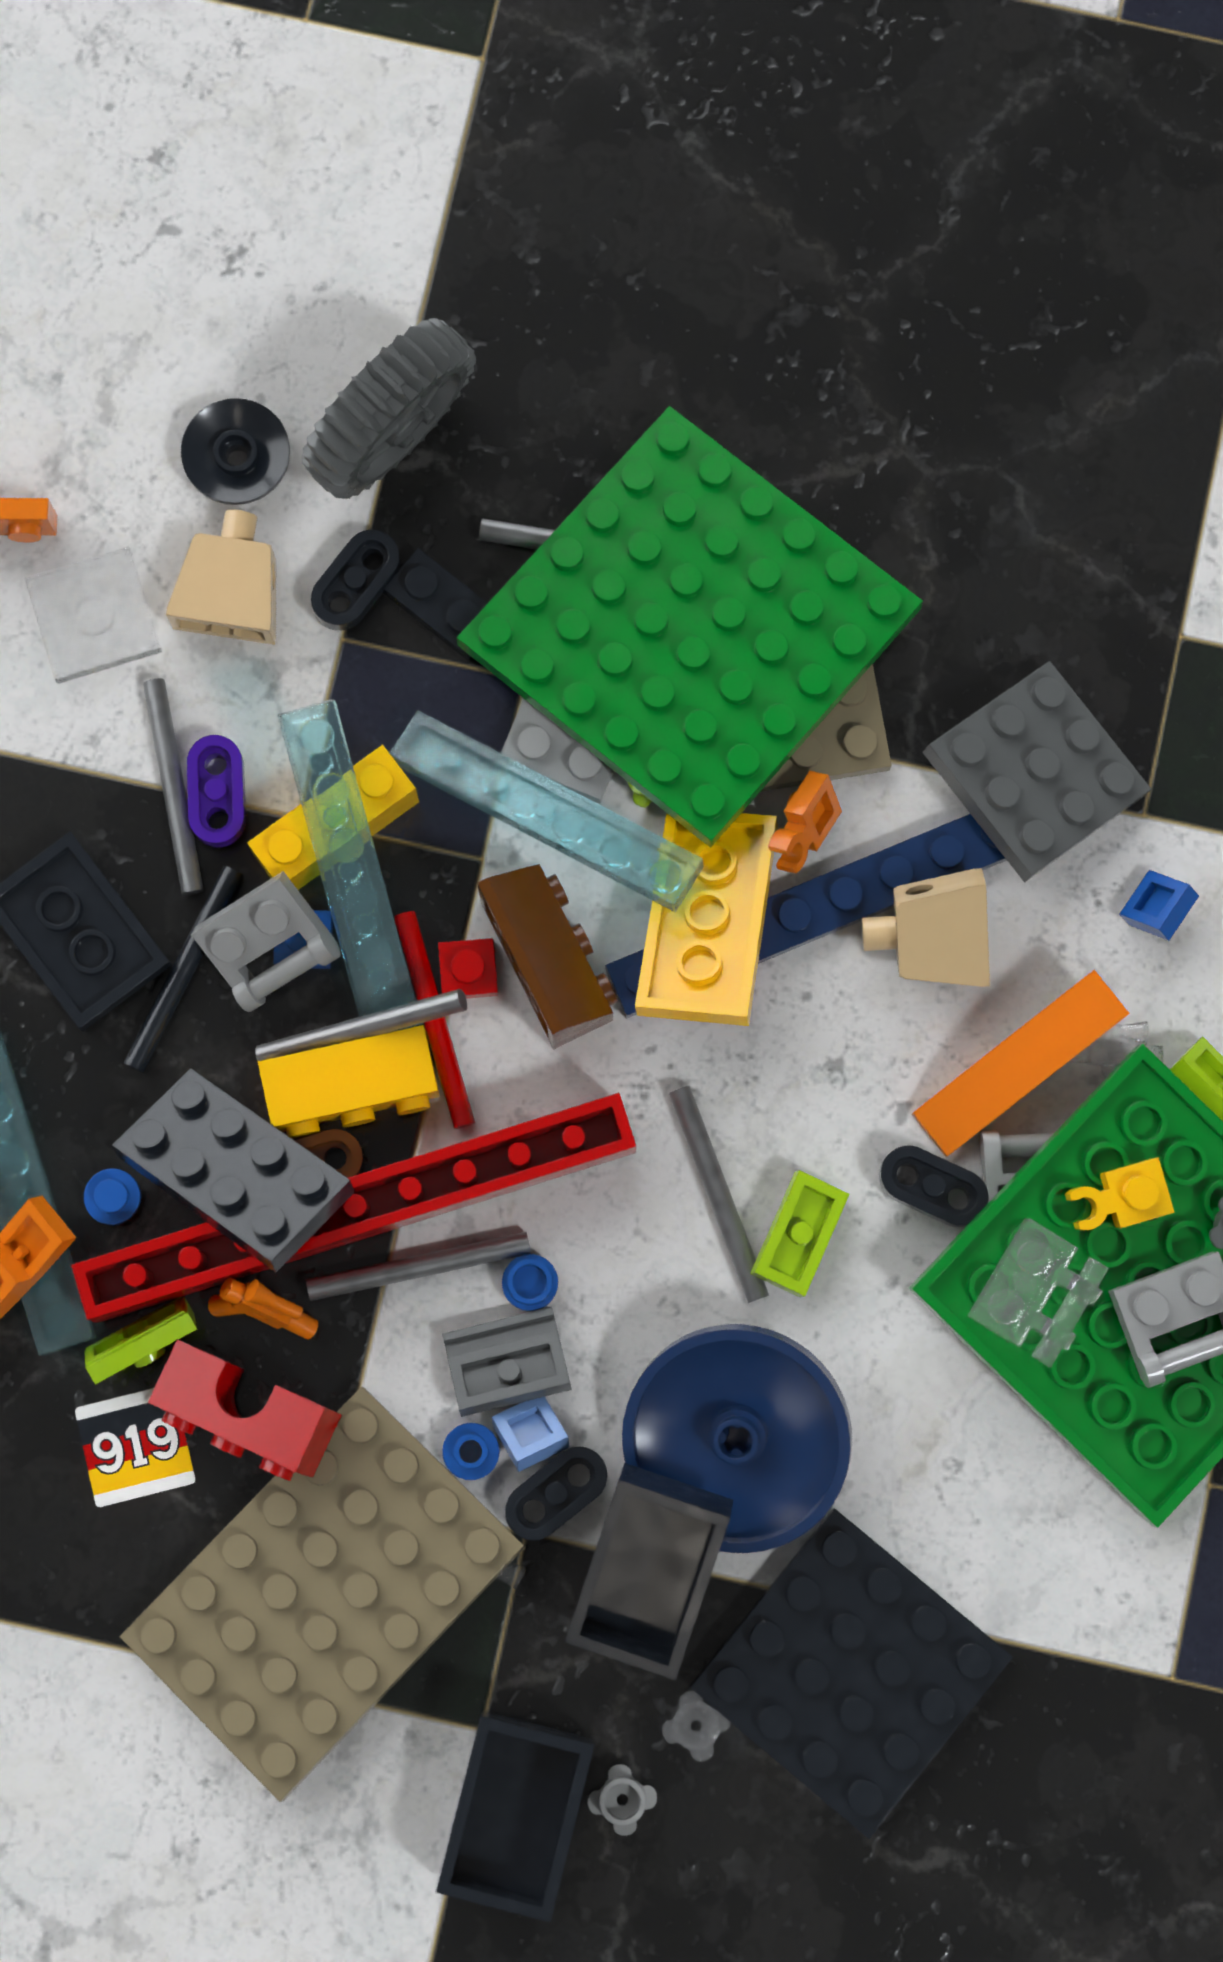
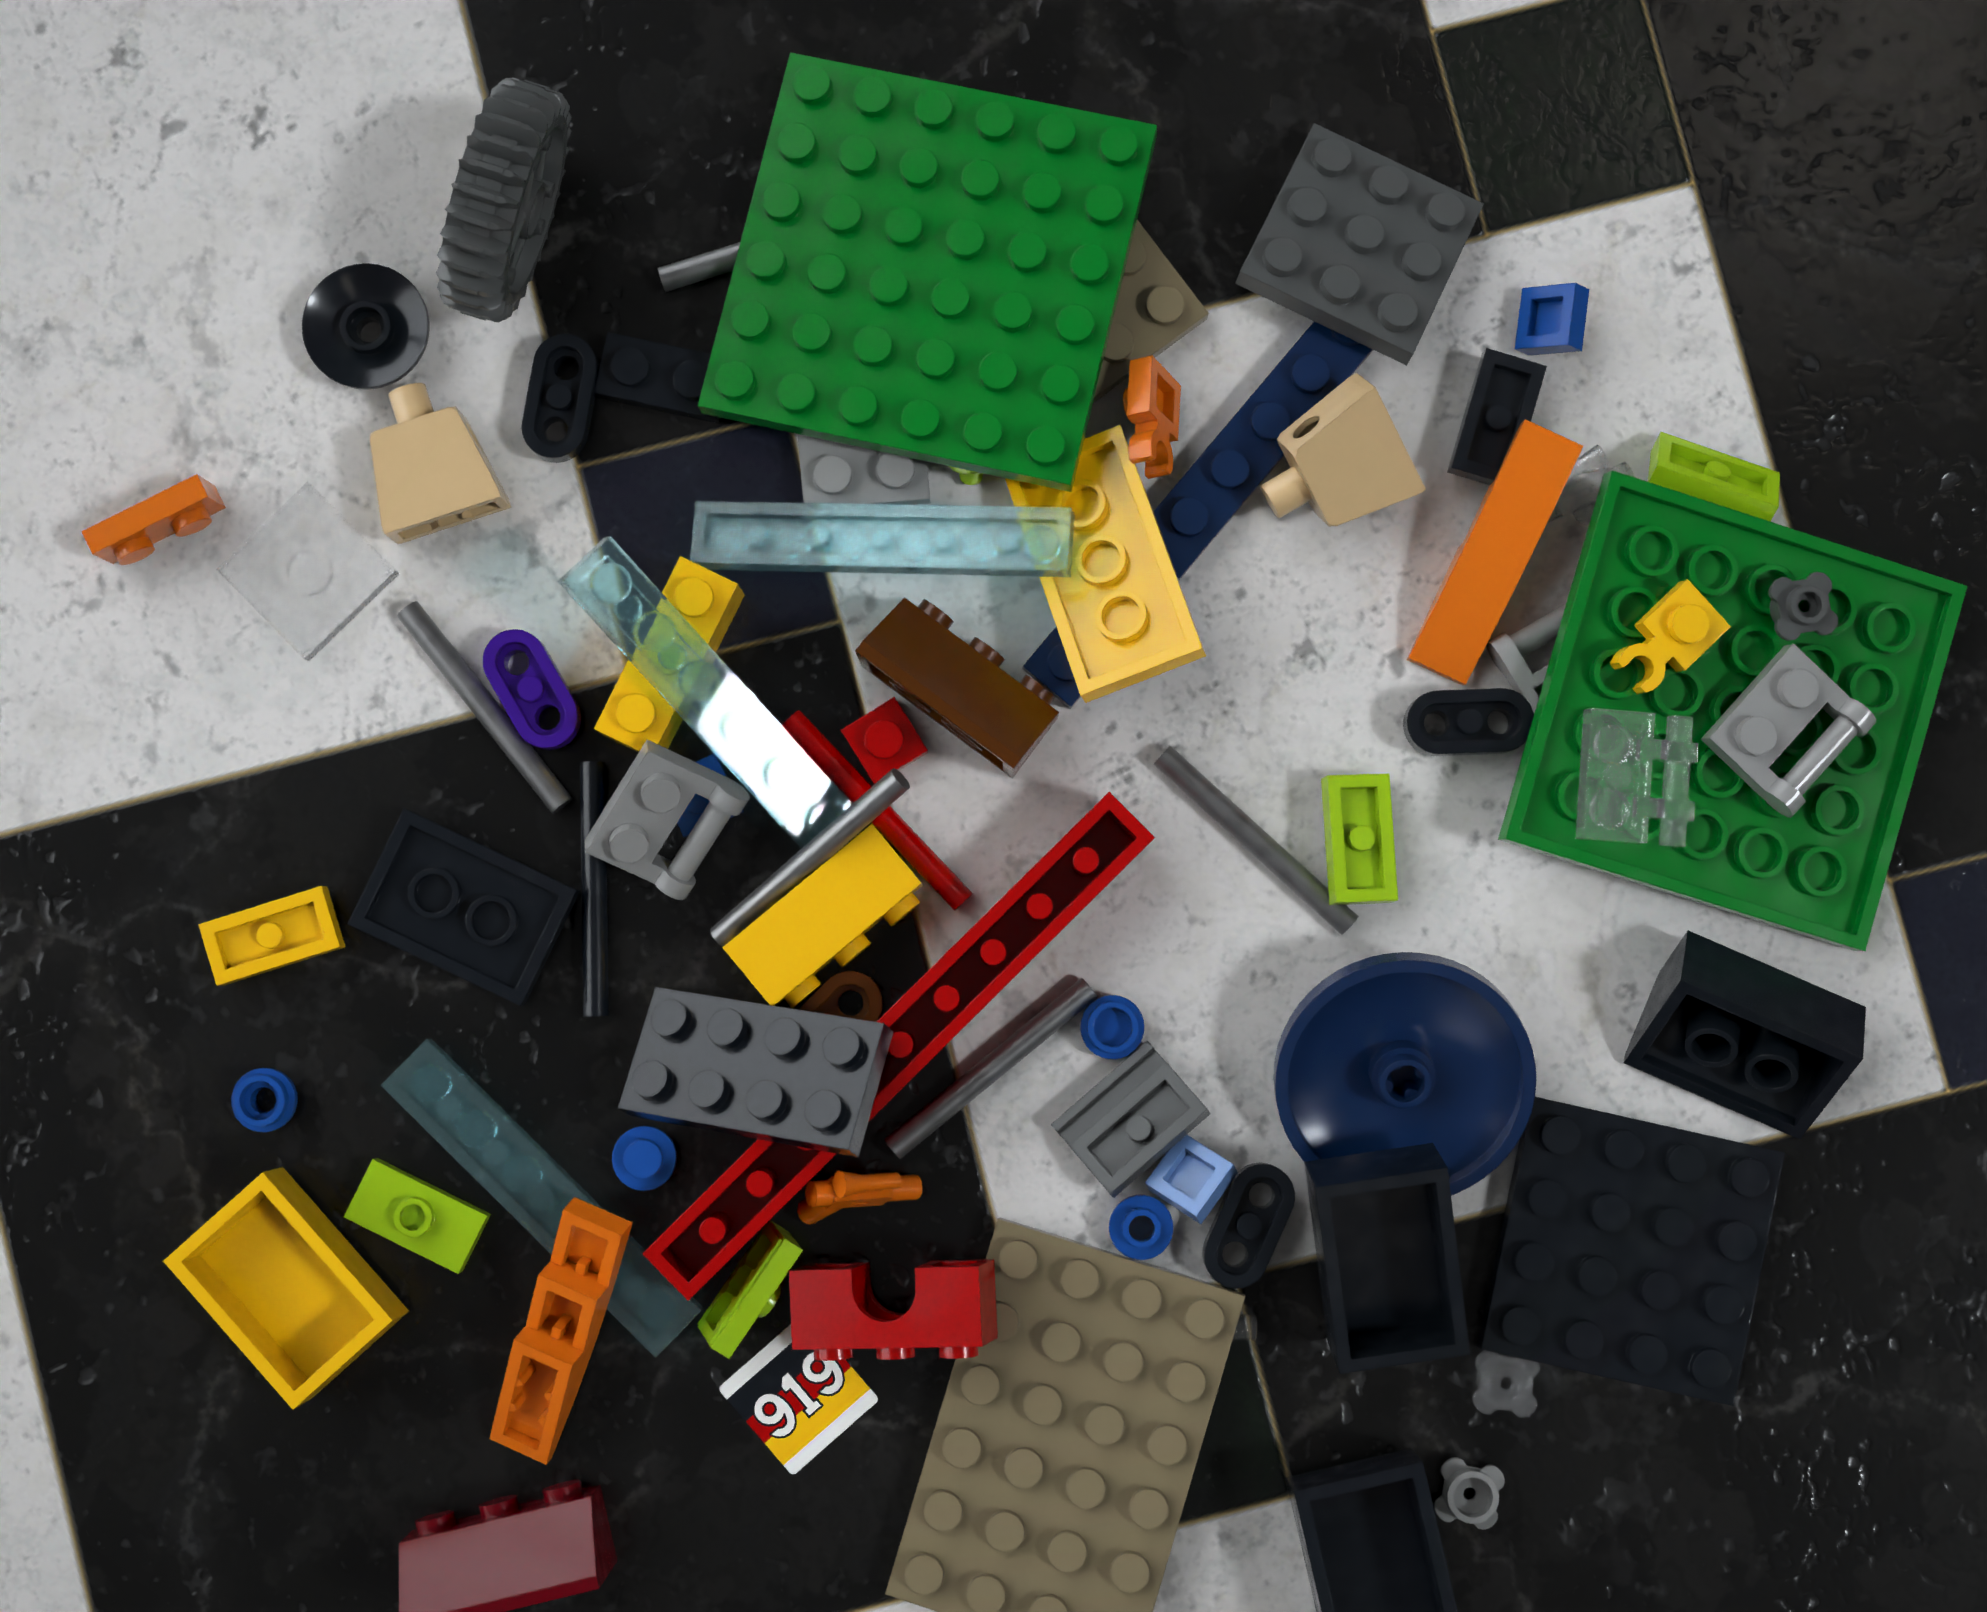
camera: 25 degrees left, 5 degrees up
none -> black plate [1447,348,1547,485]
none -> black slope [1624,930,1866,1139]

